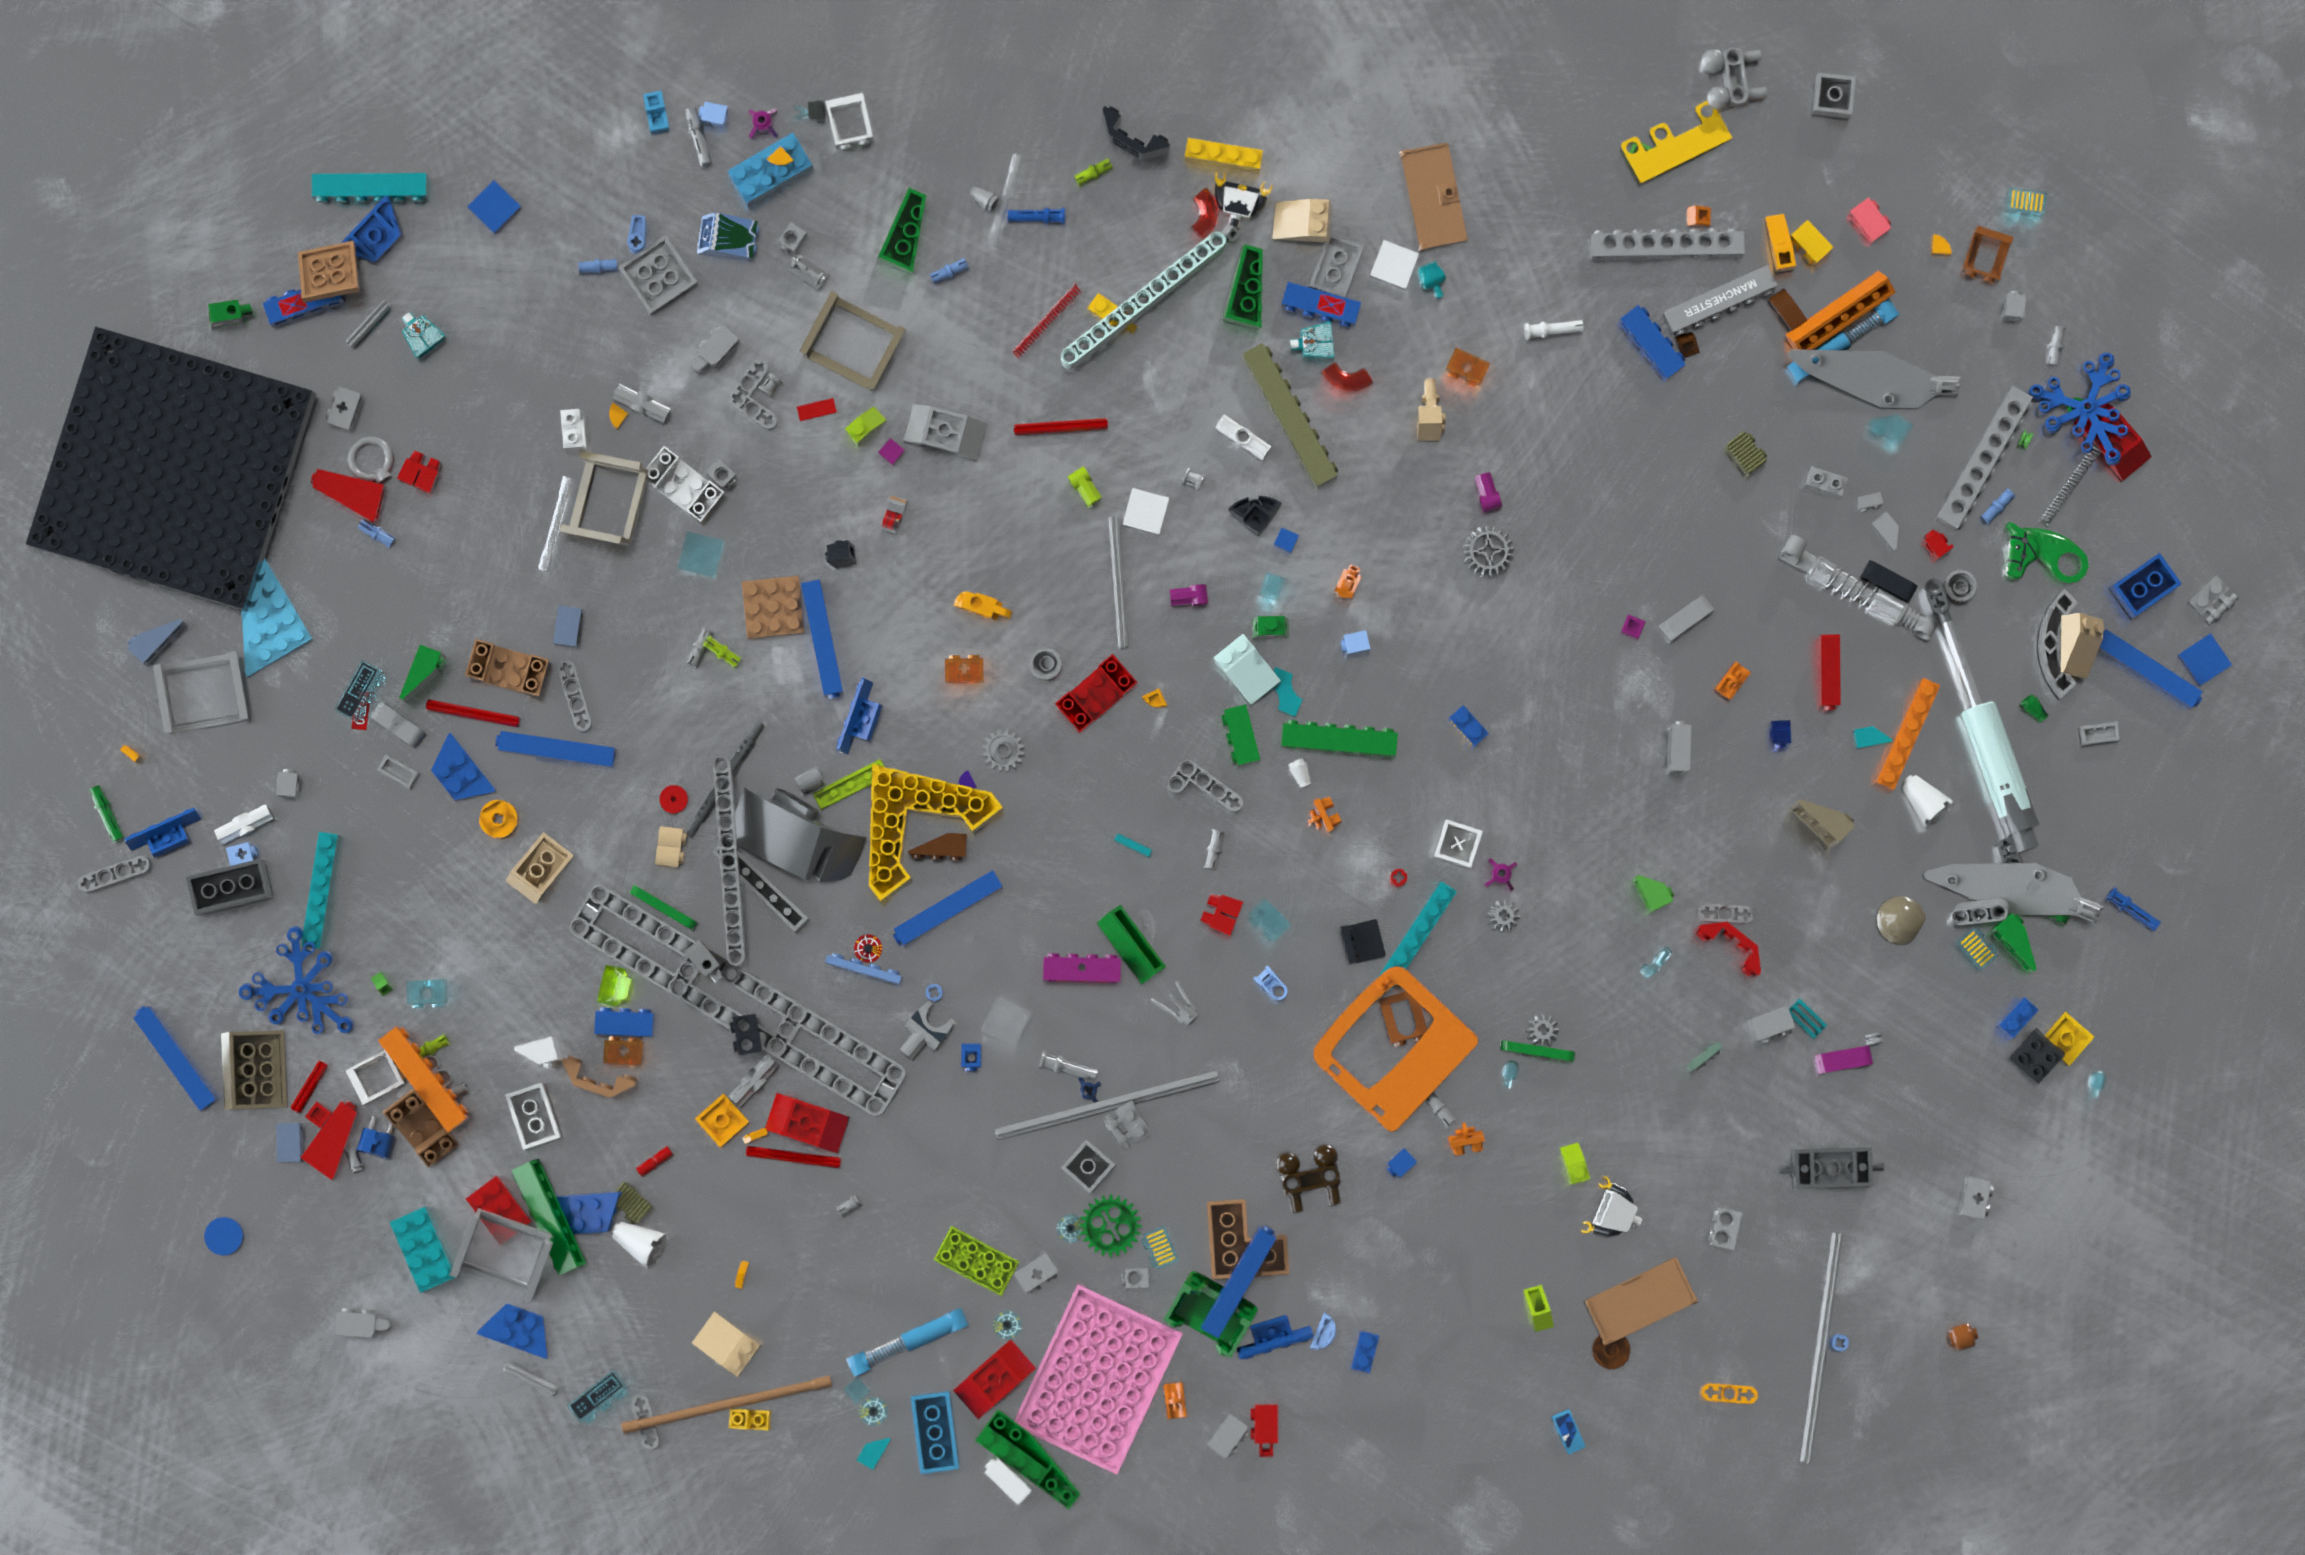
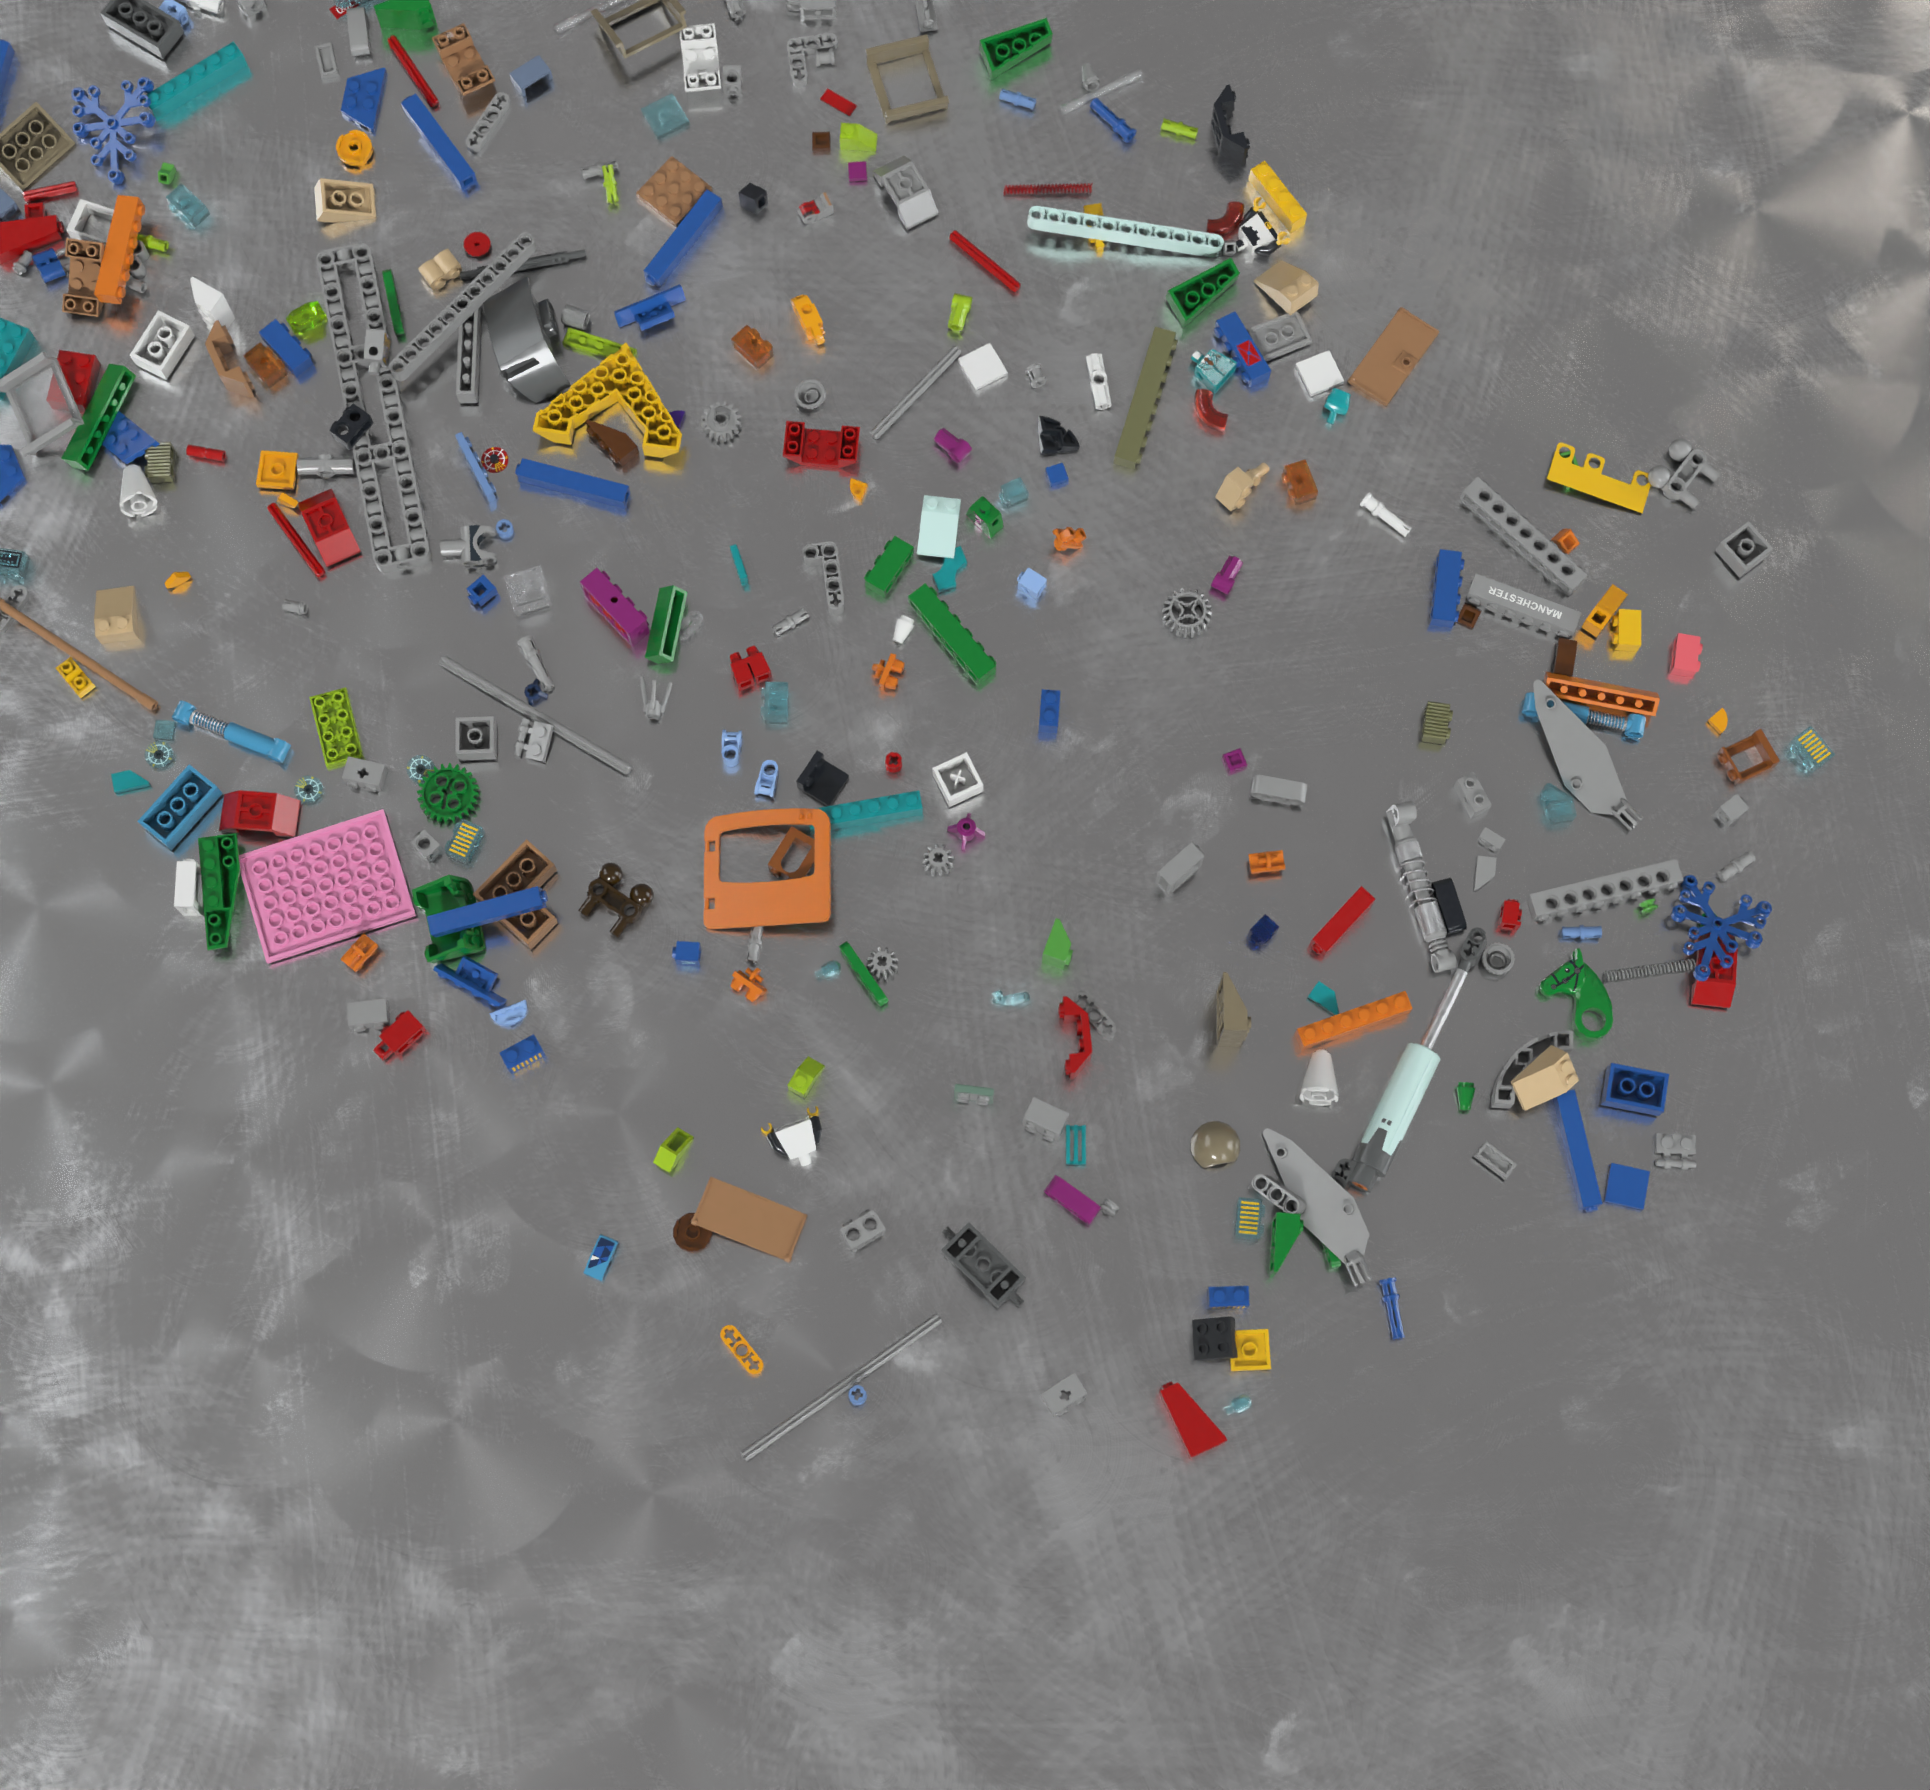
camera: 45 degrees right, 10 degrees down
dark orange head [1949,1323,1979,1351] -> none
none -> light blue piece [754,760,779,798]
none -> reddish brown tile [812,132,831,151]
none -> red slope [1159,1381,1227,1459]

